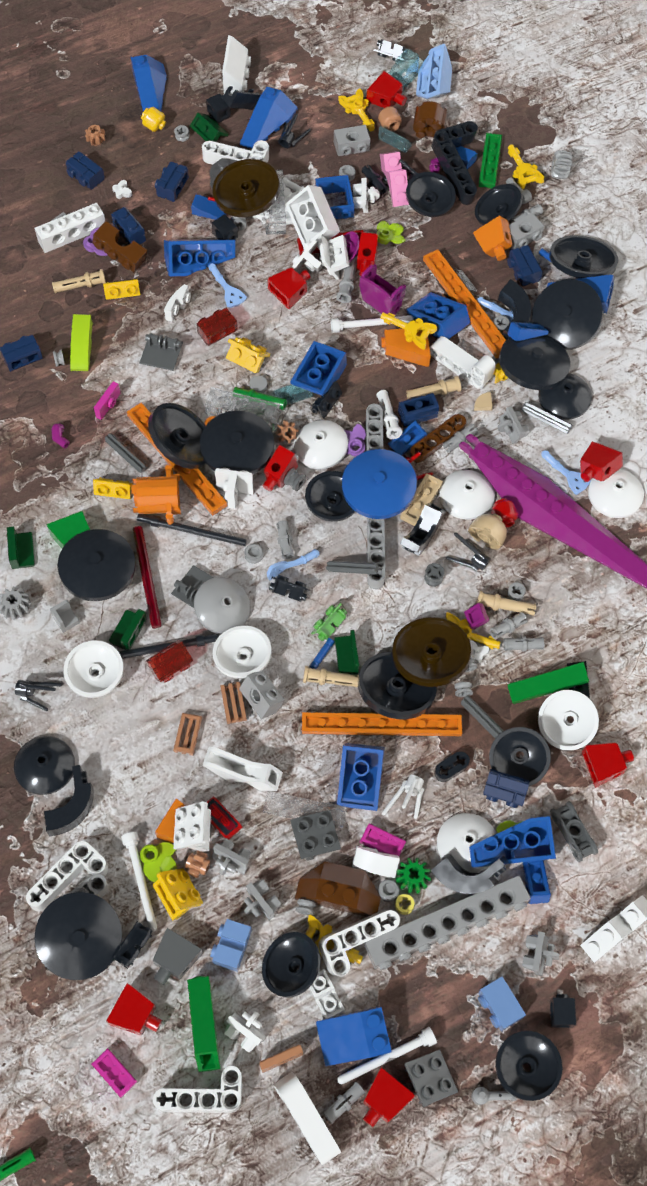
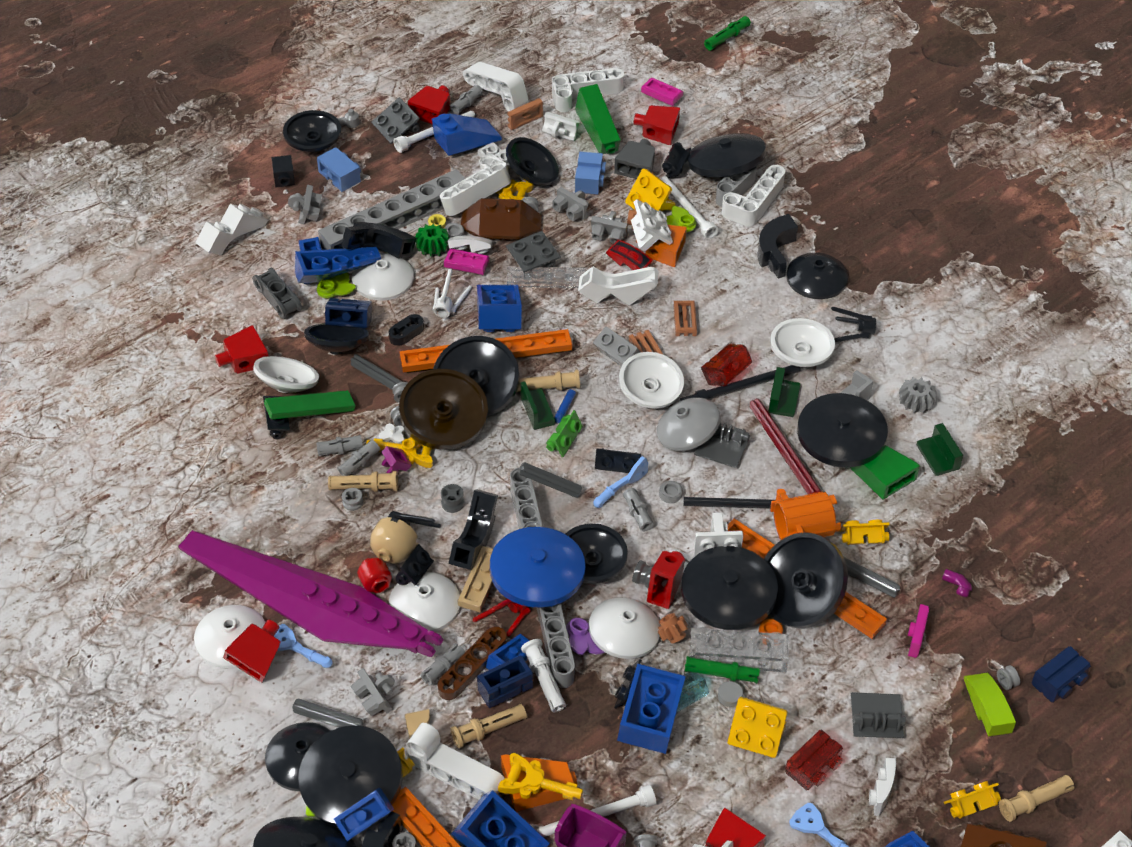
camera: 170 degrees right, 15 degrees down
none -> black hinge [396,544,434,585]

